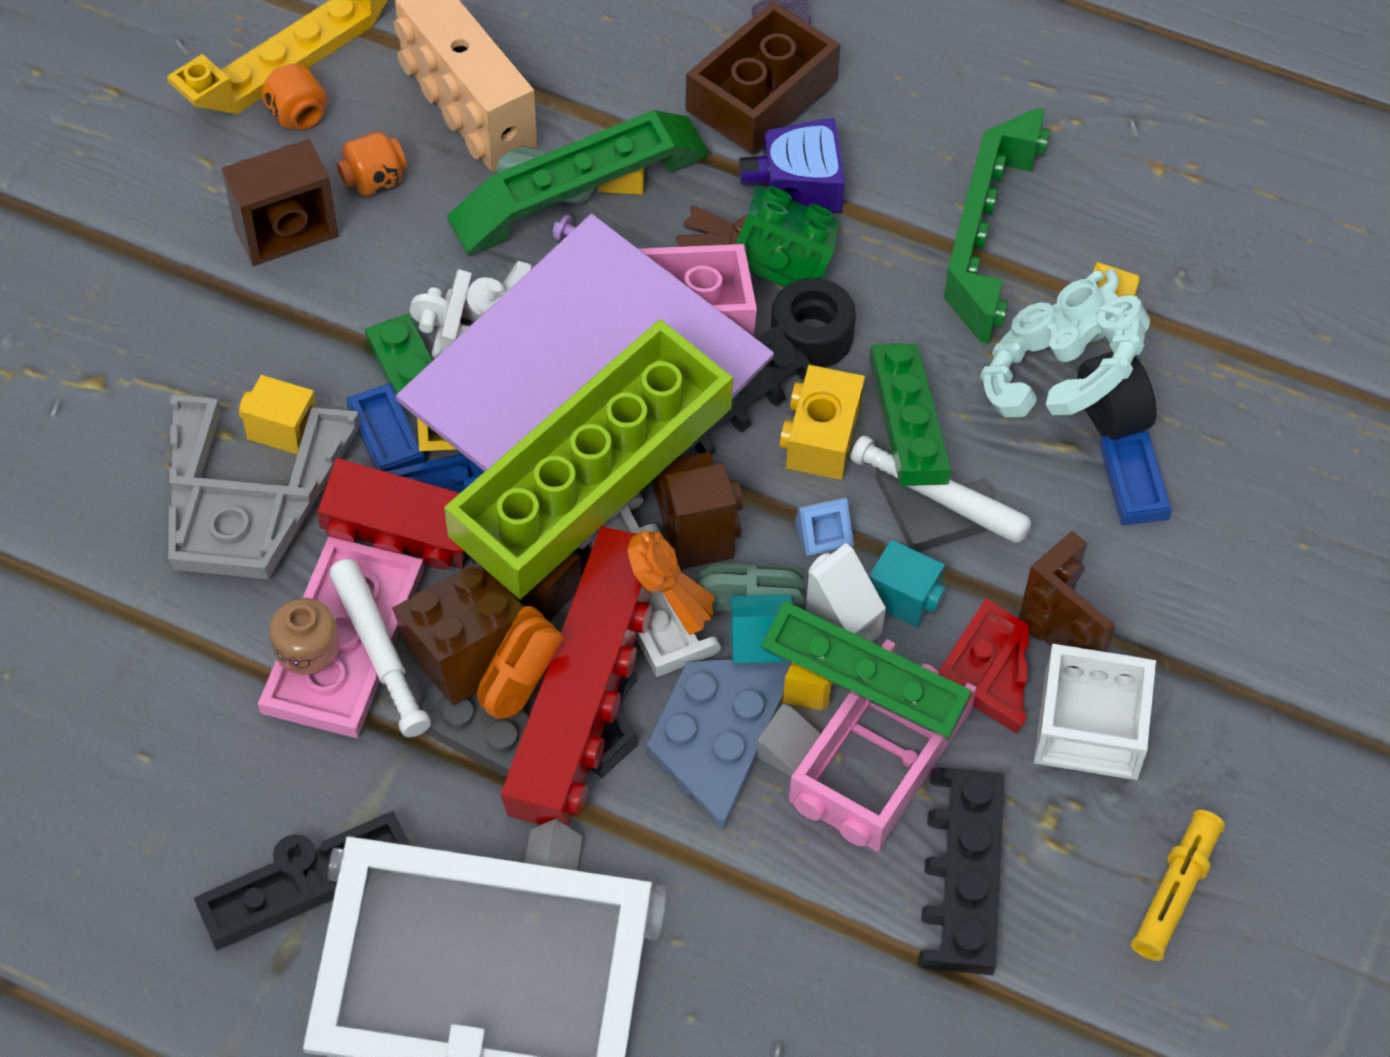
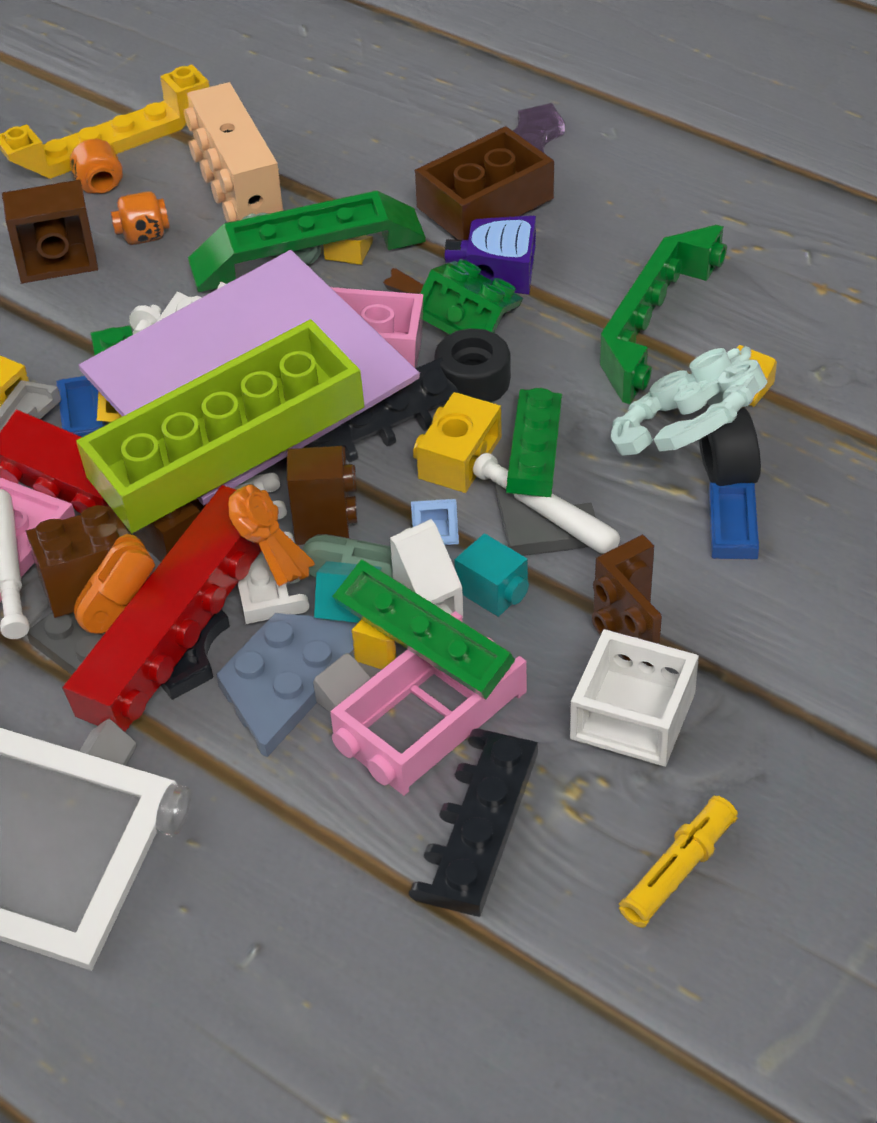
camera: 15 degrees right, 10 degrees down
red wing [938,598,1029,734] -> none

